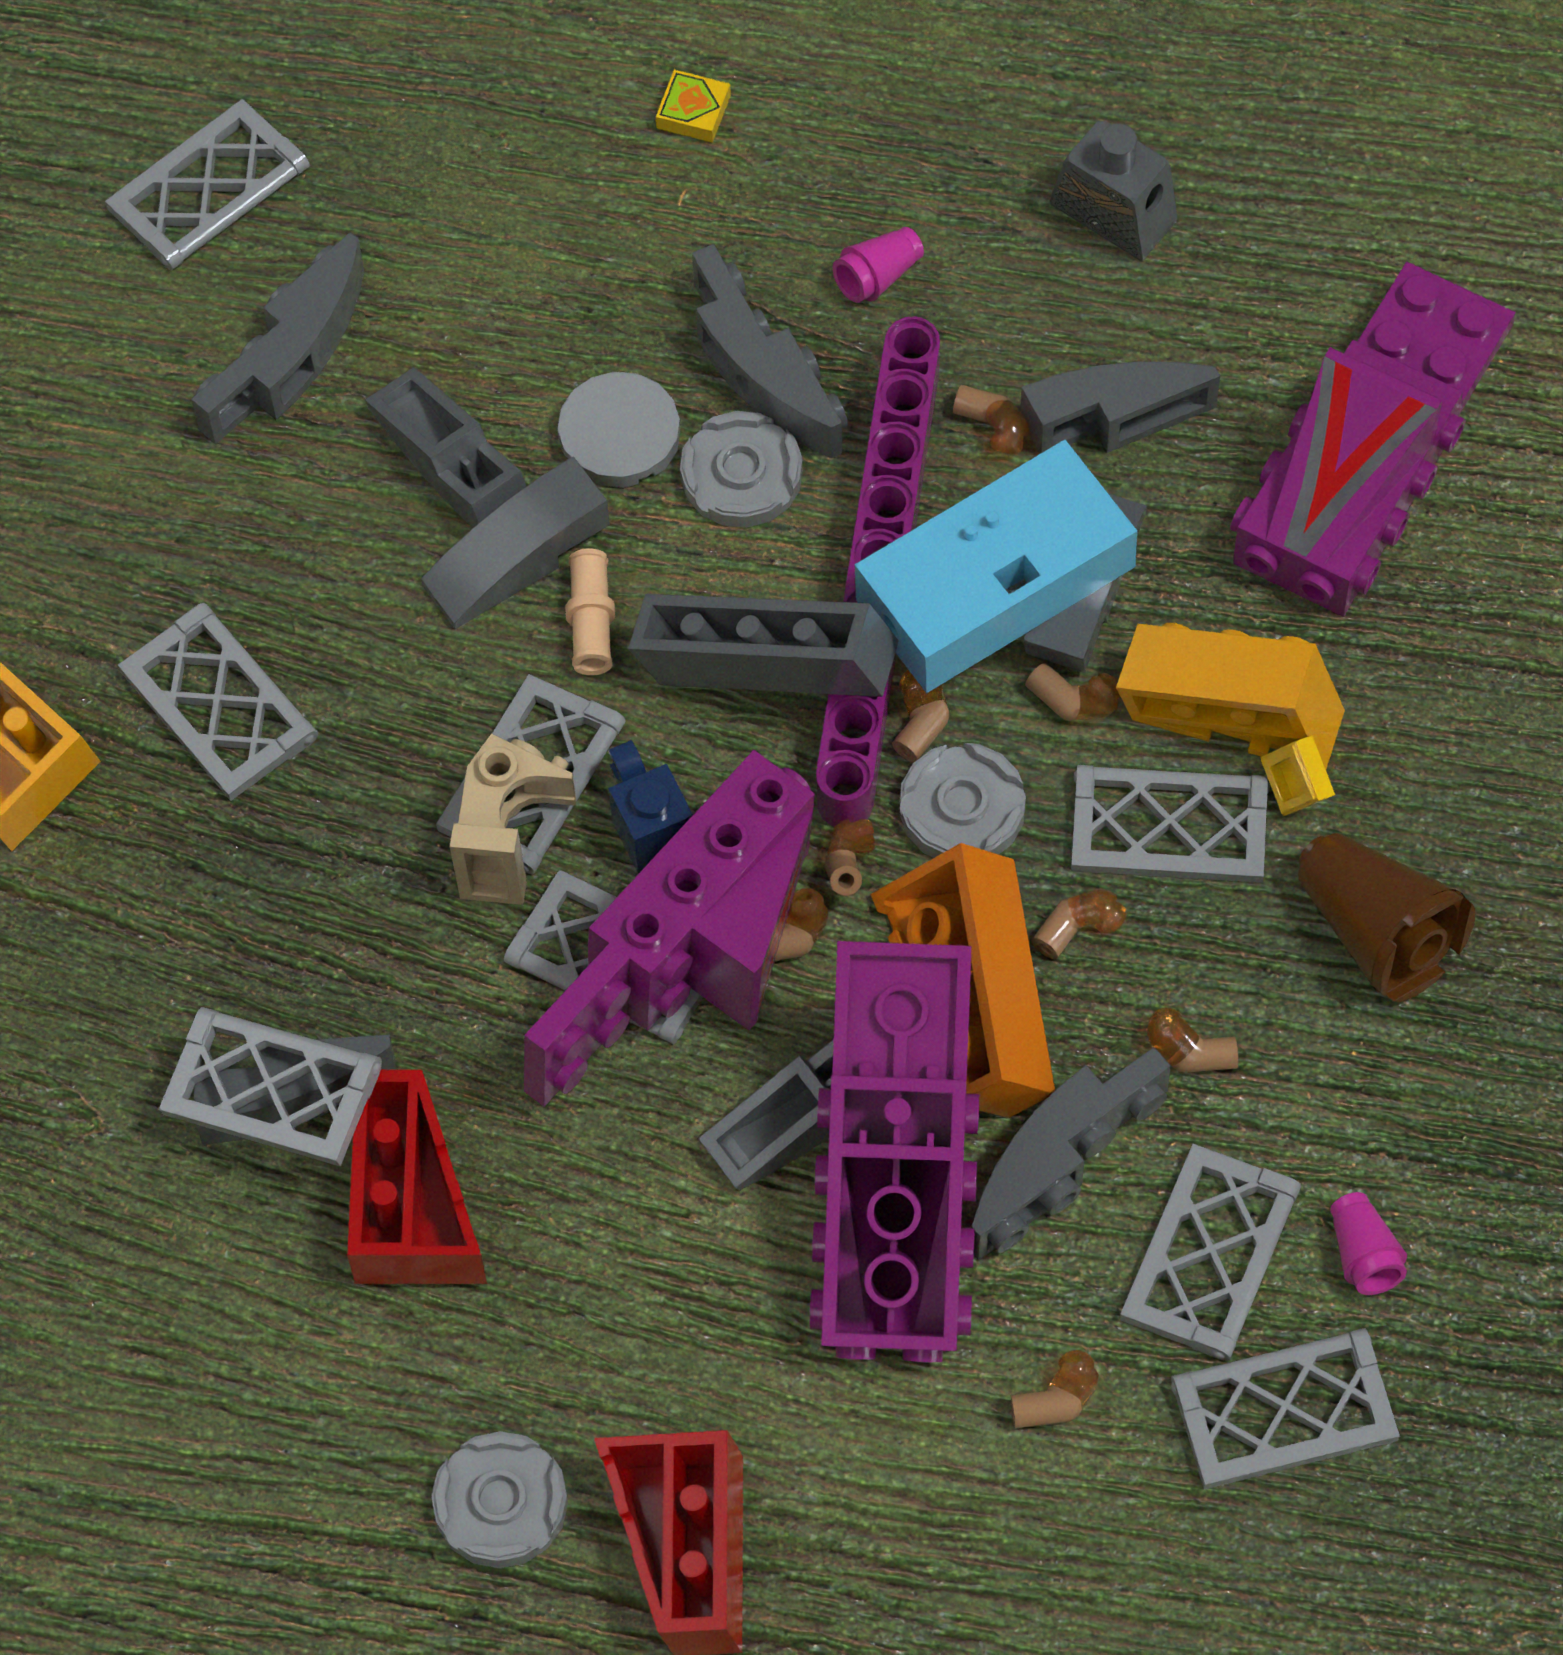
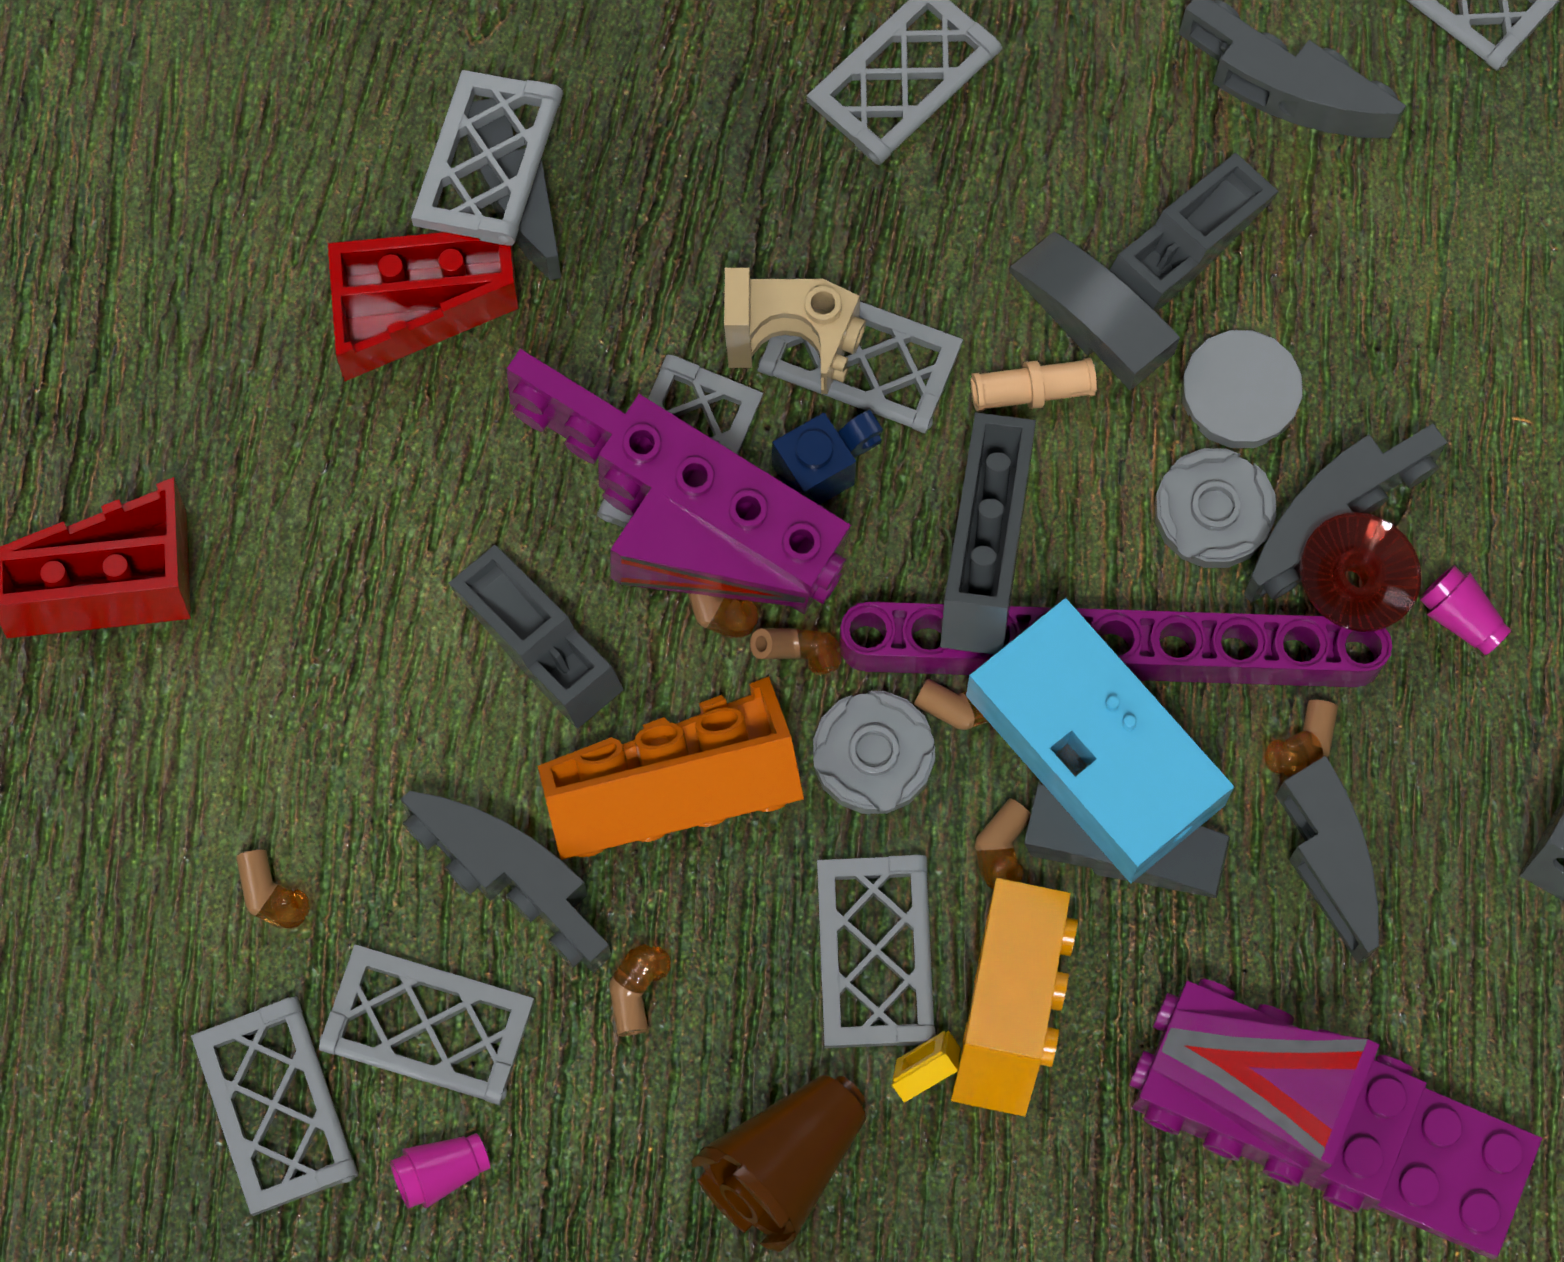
camera: 80 degrees right, 10 degrees up
light grey tile [431,1431,568,1568] -> none
magenta wedge [810,941,979,1362] -> none
arm [1031,888,1127,959] -> none
none -> clear red dish [1300,512,1421,632]

